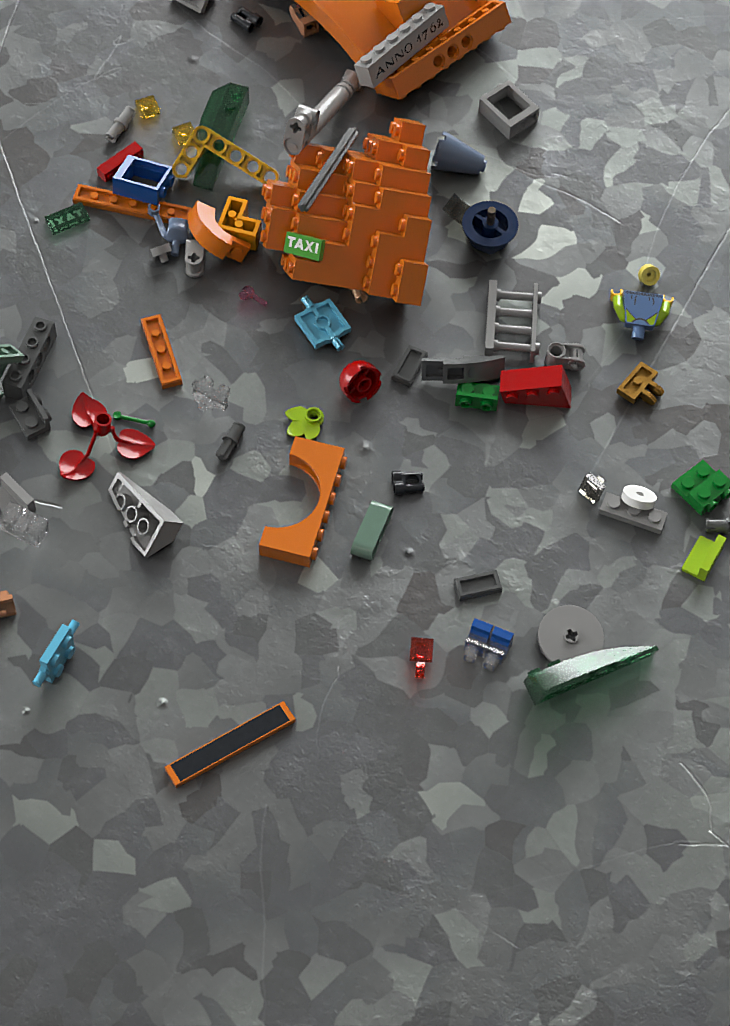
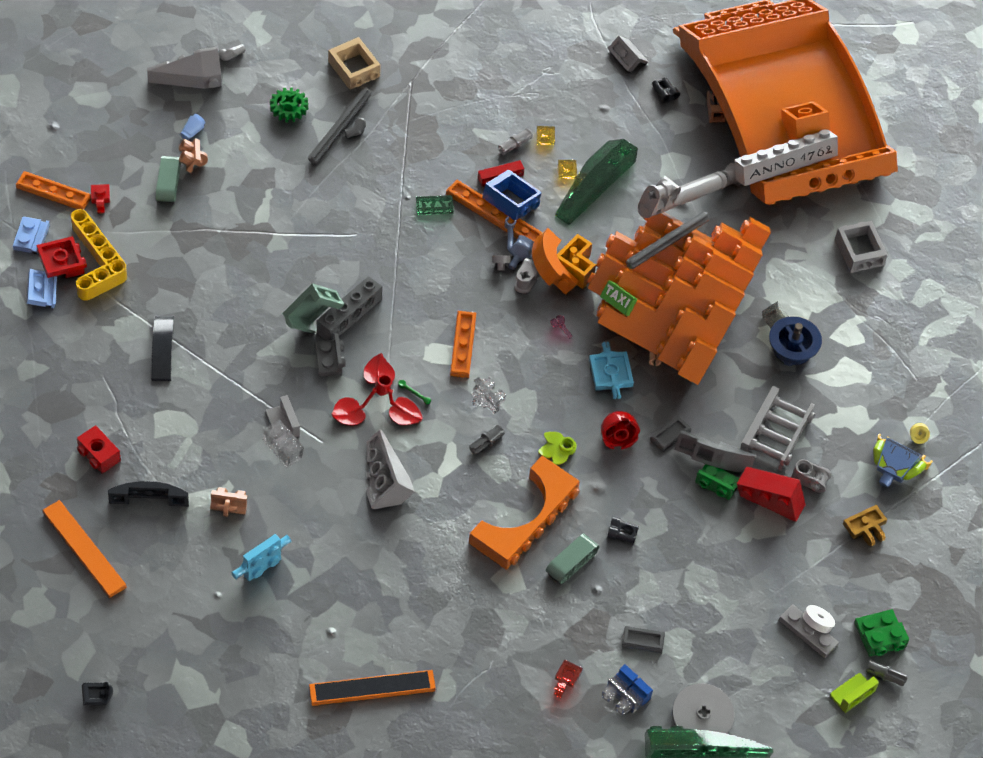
camera: 20 degrees right, 5 degrees down
yellow beam [172,126,280,184] -> none
sand blue cone [430,131,487,175] -> none
clear smoke tile [578,473,606,504] -> none

